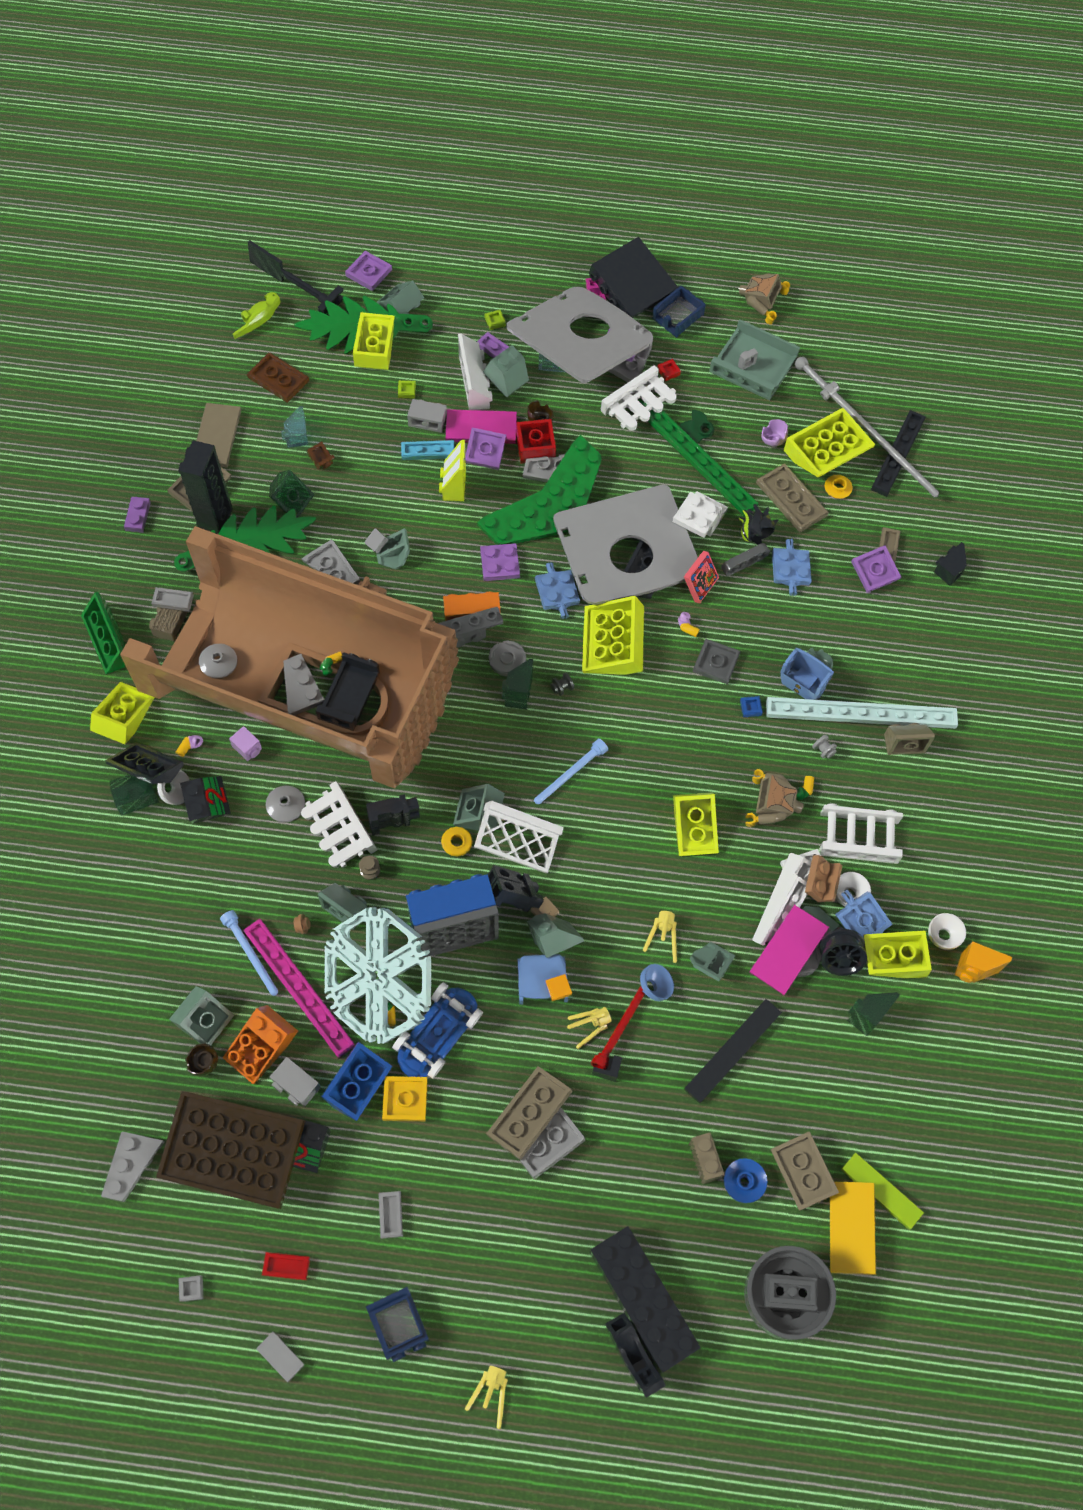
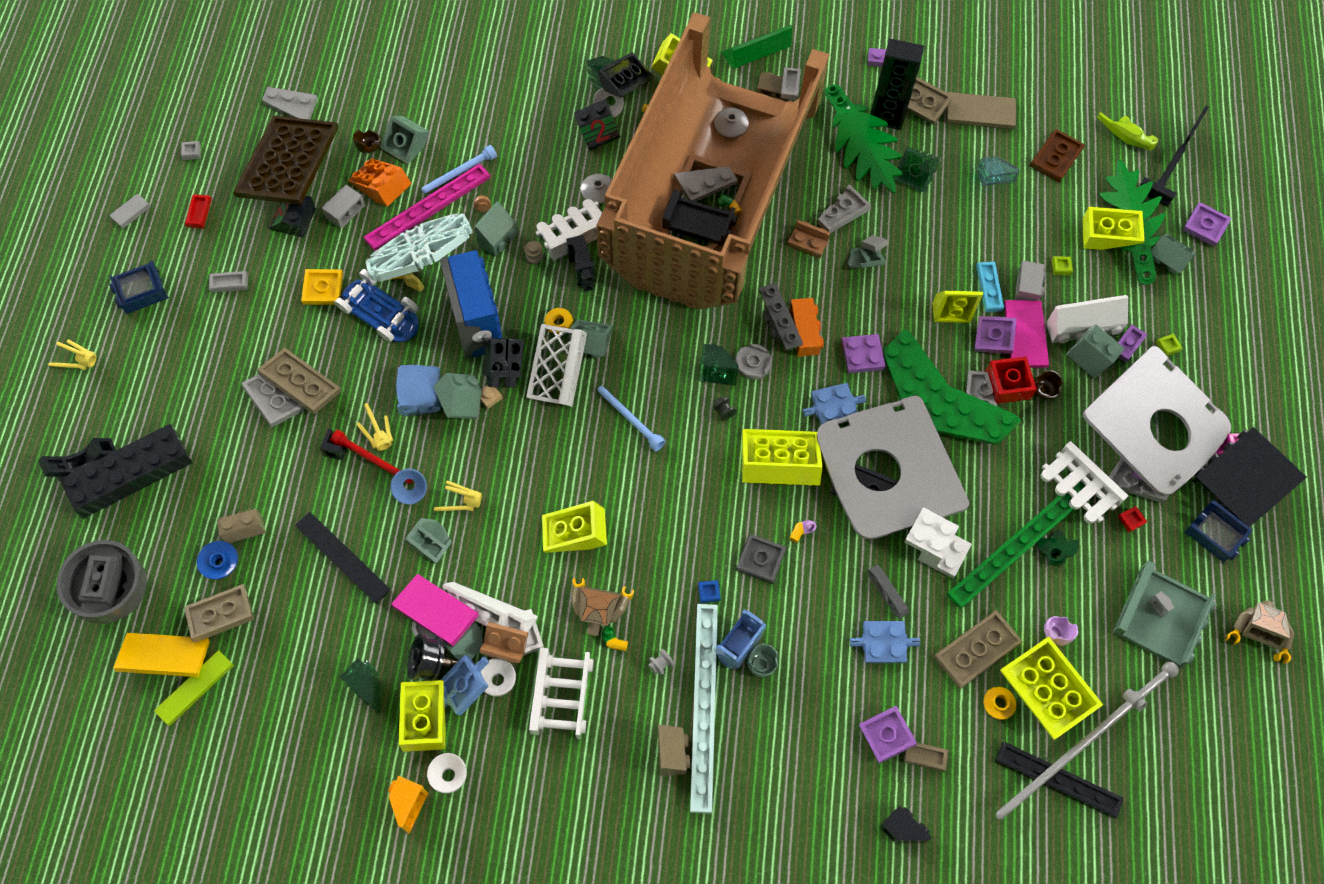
camera: 90 degrees right, 0 degrees up
reddish brown bracket [306,441,335,469] -> none
blue slope [321,1042,392,1121] -> none
light orange tile [545,974,572,1001] -> none
tile [684,551,719,603] -> none
black hair [739,504,779,545] -> none

